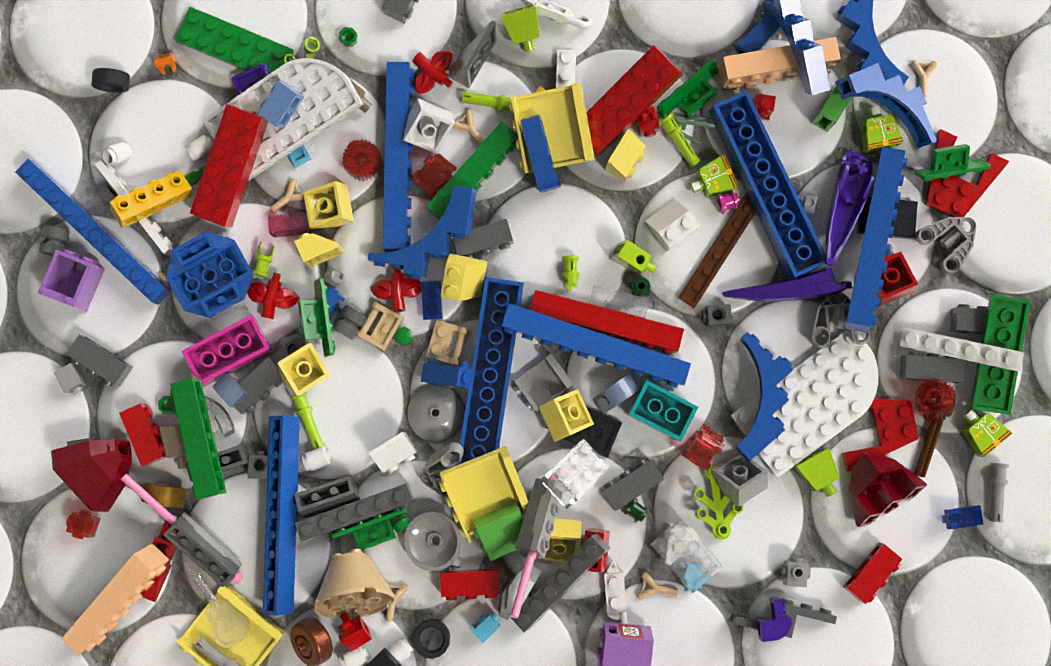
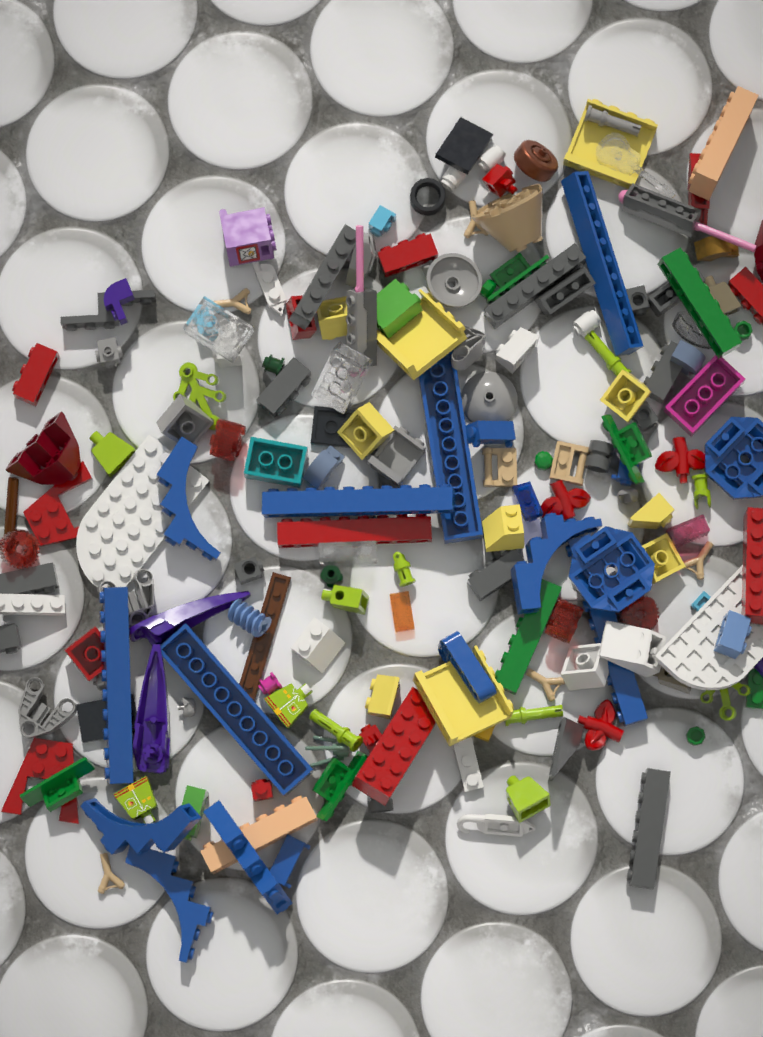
camera: 170 degrees right, 5 degrees down
none -> medium blue piece [228,599,272,637]
none -> clear orange tile [390,591,415,632]
none -> blue piece [568,526,655,613]
none -> white slope [599,621,666,678]

